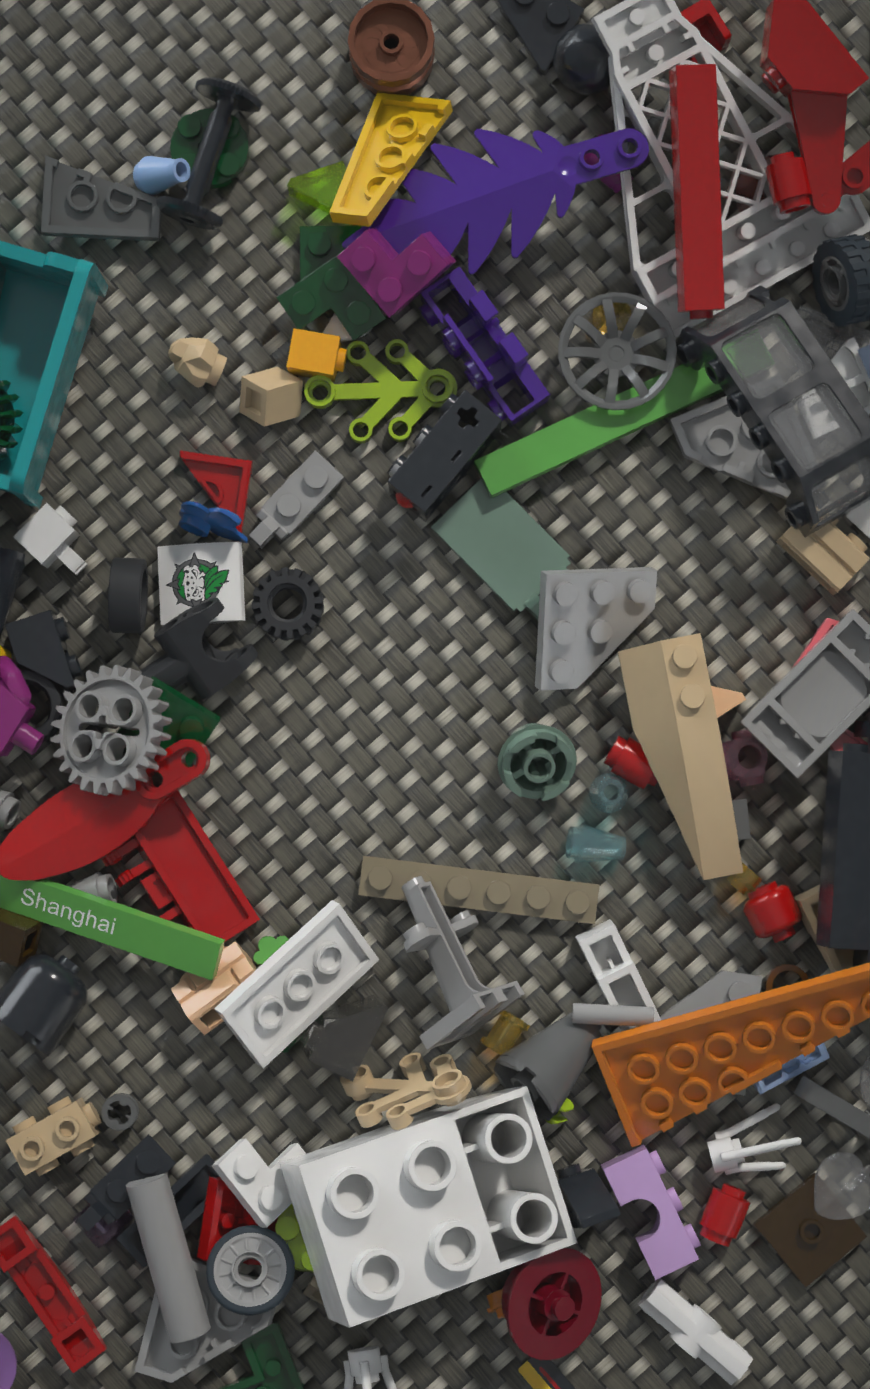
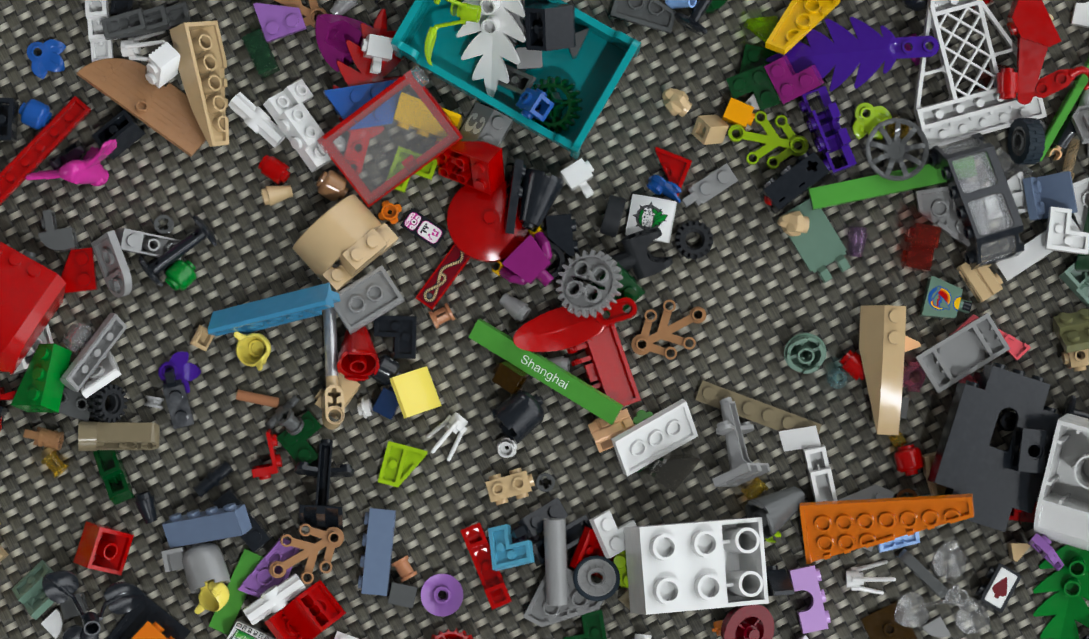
camera: 10 degrees right, 0 degrees up
tan plant [340,1052,472,1130] -> none
light grey plate [535,567,657,691] -> none
clear light blue cone [566,823,626,863] -> none
light grey piece [572,1003,654,1027] -> none
red brick [669,64,725,320] -> none
red brick [699,1183,751,1247] -> none
none -> medium azure plate [488,524,534,571]
none -> white plate [496,437,517,458]
none -> medium nougat plant [631,300,706,360]
none -> tan rock [777,211,809,236]
none -> white sticker [778,425,821,452]
none -> clear purple cone [847,226,868,257]
none -> lime plate [852,102,892,140]
none -> clear red brick [900,223,942,273]
none -> sand green torso [919,276,972,319]

